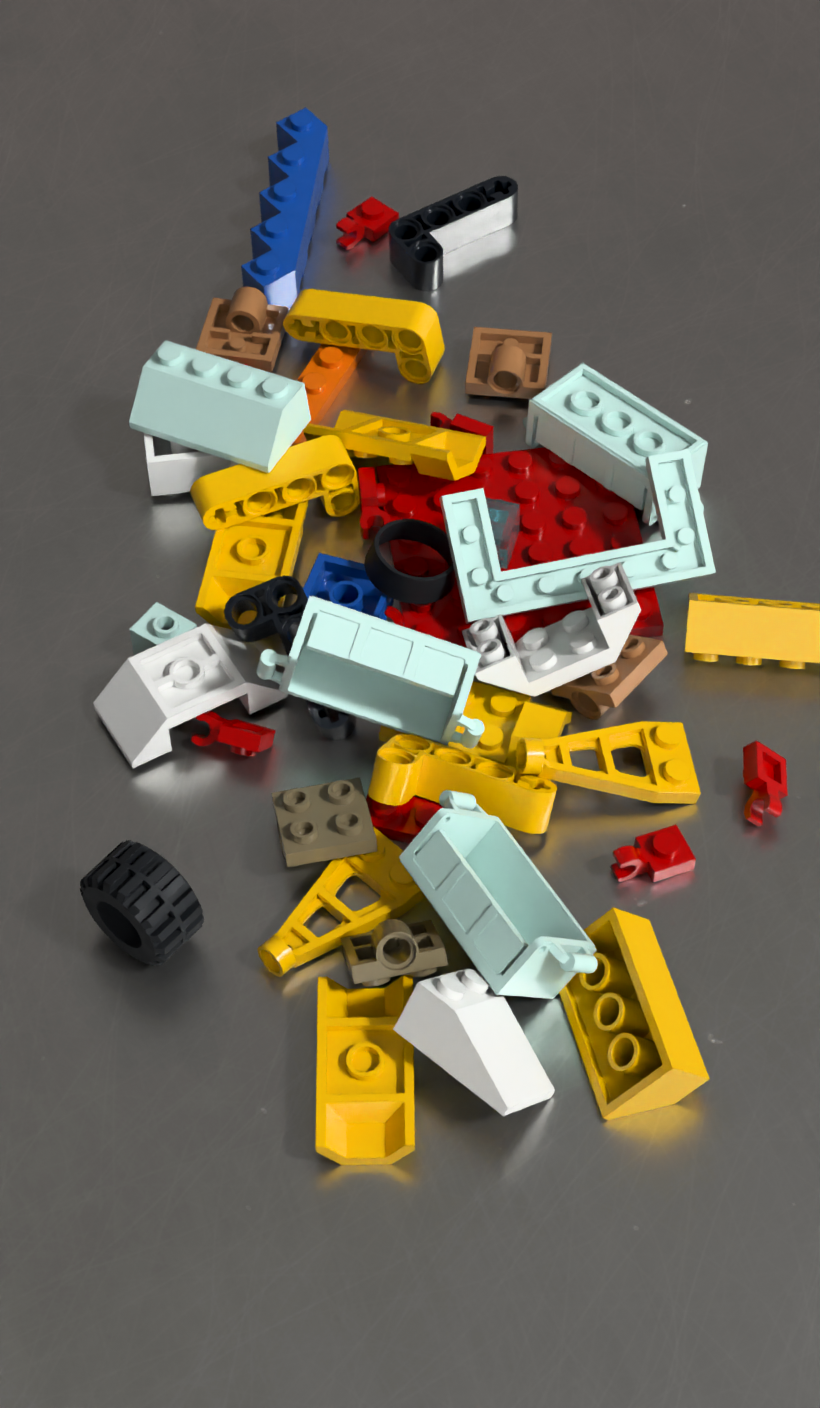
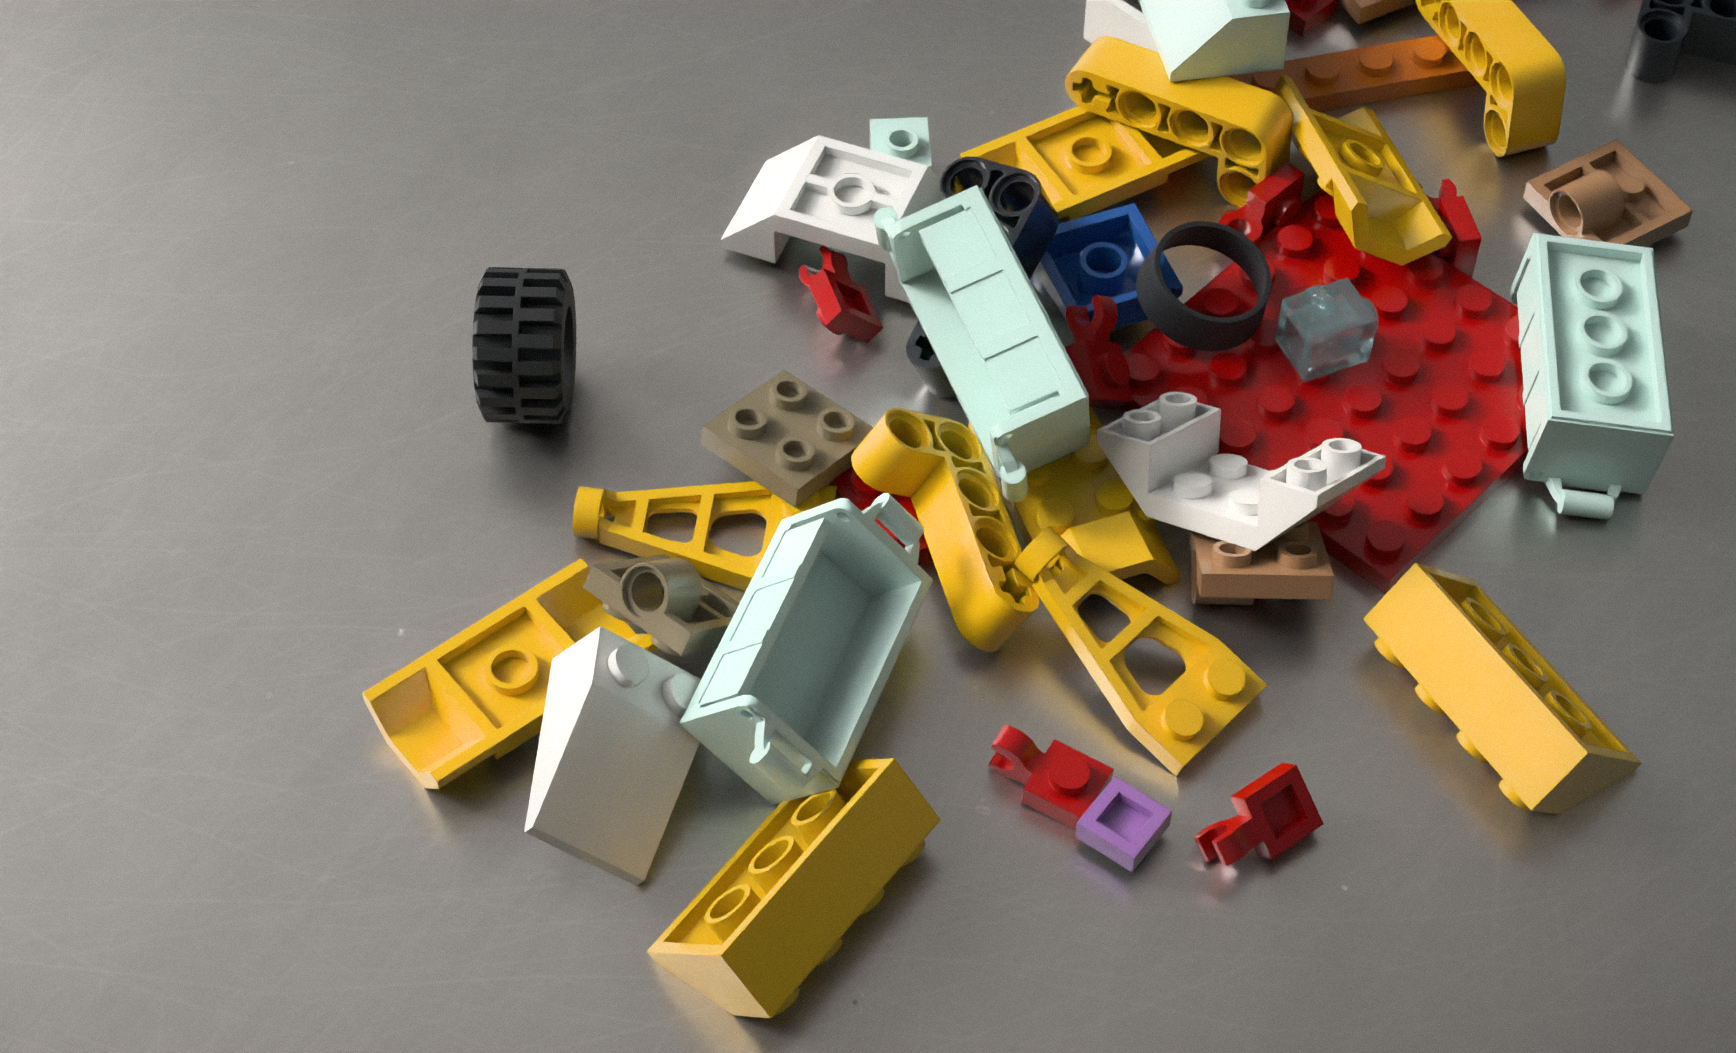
camera: 50 degrees right, 0 degrees up
light aqua plate [439,449,716,624] -> none
none -> medium lavender plate [1075,776,1172,872]

